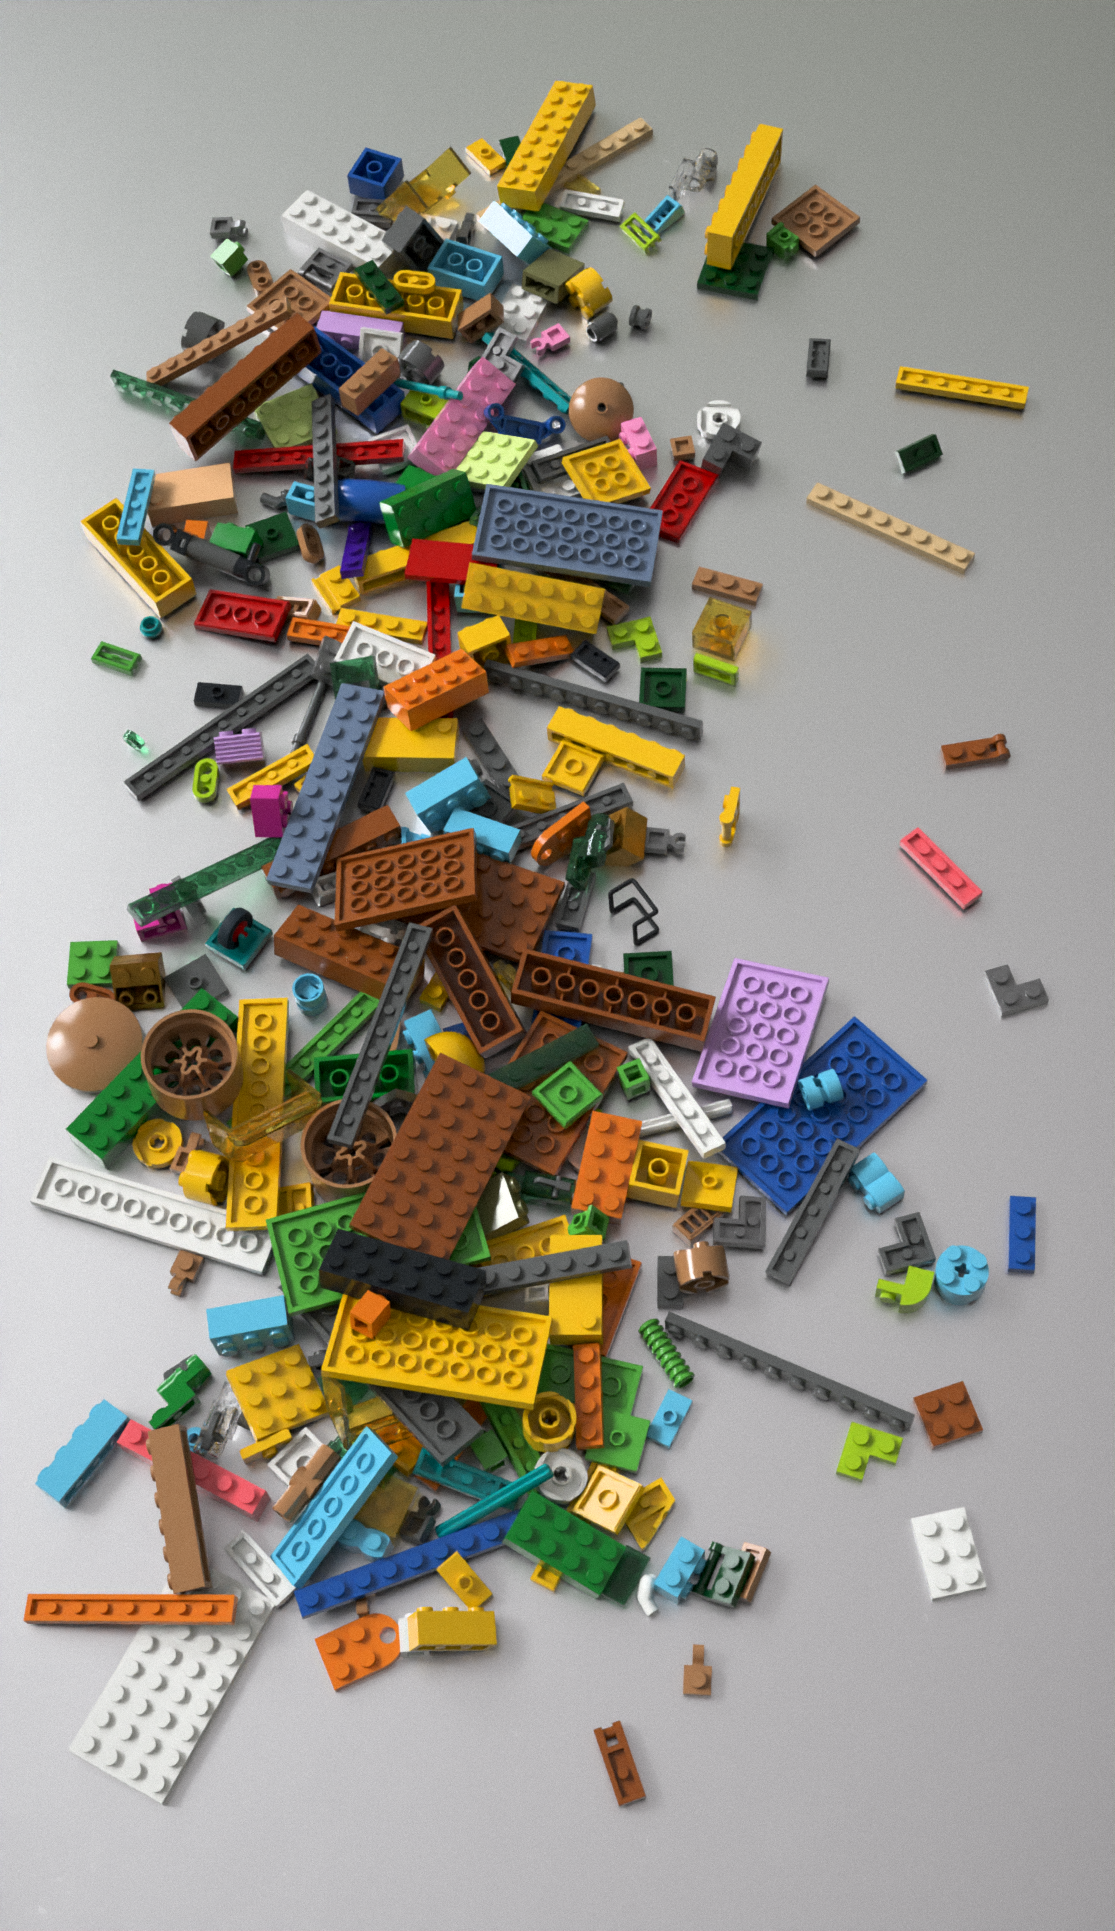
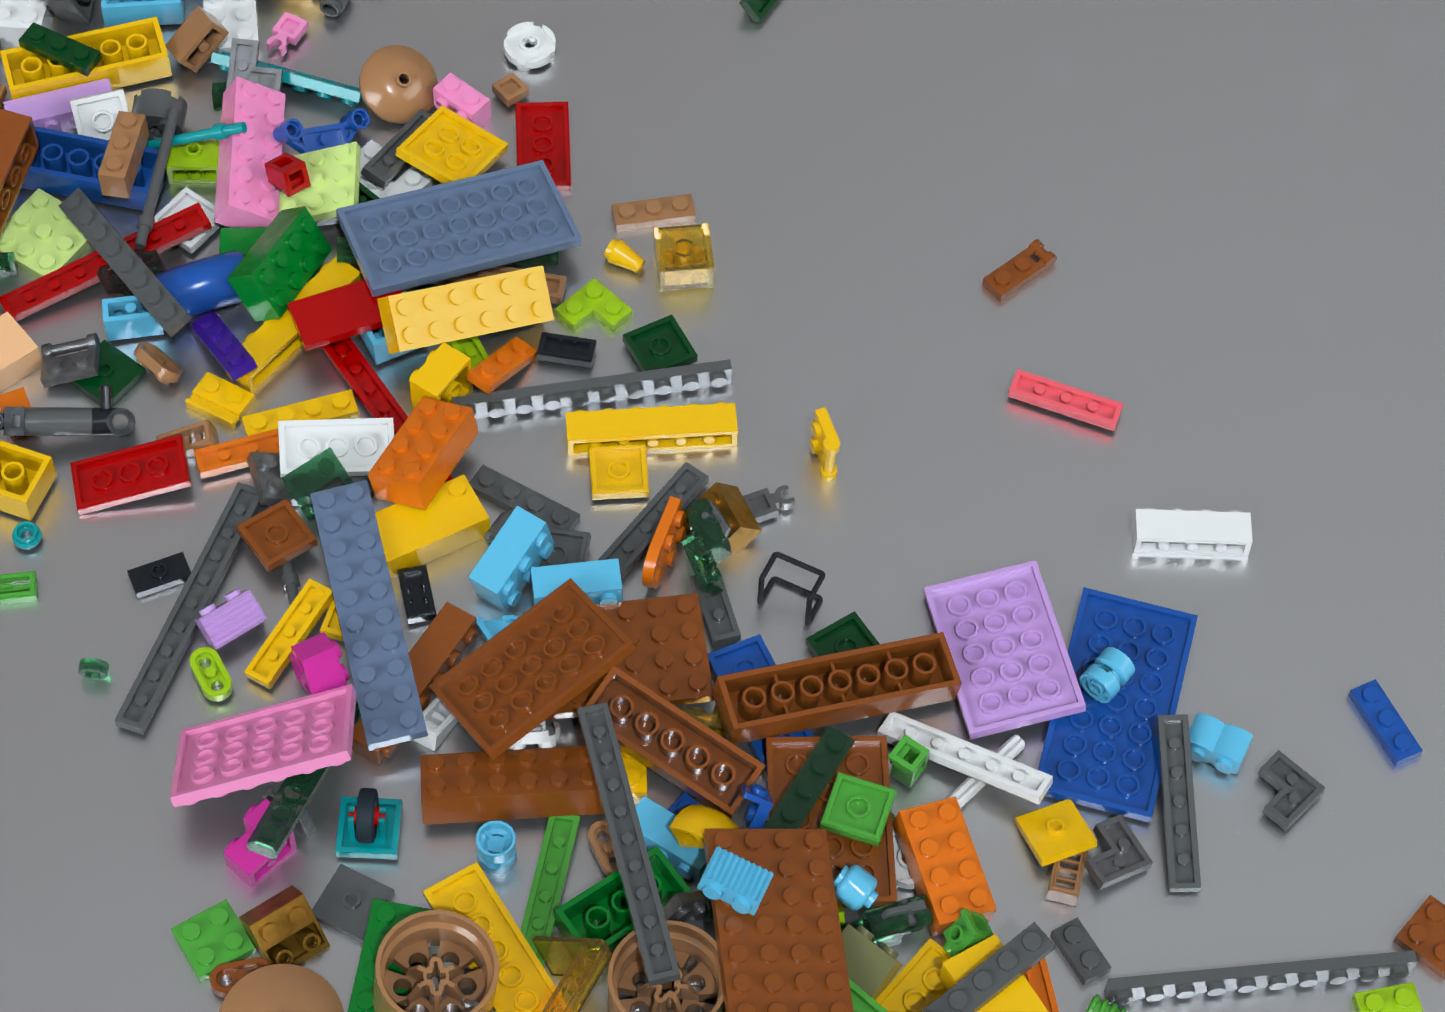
camera: 40 degrees left, 5 degrees down
green brick [209,522,264,558] -> none
dark grey arm [260,489,289,509] -> none
yellow plate [393,270,436,295] -> none
yellow plate [508,774,556,814] -> none
yellow brick [627,1140,689,1208] -> none
medium nougat brick [673,1241,730,1294] -> none
lime tile [693,653,739,686] -> none
dark grey brick [701,422,762,478] -> none
tan plate [806,482,975,574] -> none
lime brick [875,1266,935,1314] -> none
medium azure brick [934,1245,989,1305] -> none
flat silver plate [984,964,1049,1017] -> none
none -> flat silver plate [40,333,100,388]
none -> dark grey bar [134,108,180,250]
none -> bright pink plate [170,684,356,807]
none -> dark orange plate [236,499,318,572]
none -> red brick [264,152,311,197]
none -> yellow cone [603,238,646,274]
none -> medium azure brick [697,846,774,916]
none -> blue bracket [741,784,774,829]
none -> medium azure head [833,864,879,911]
none -> white brick [1132,507,1253,557]

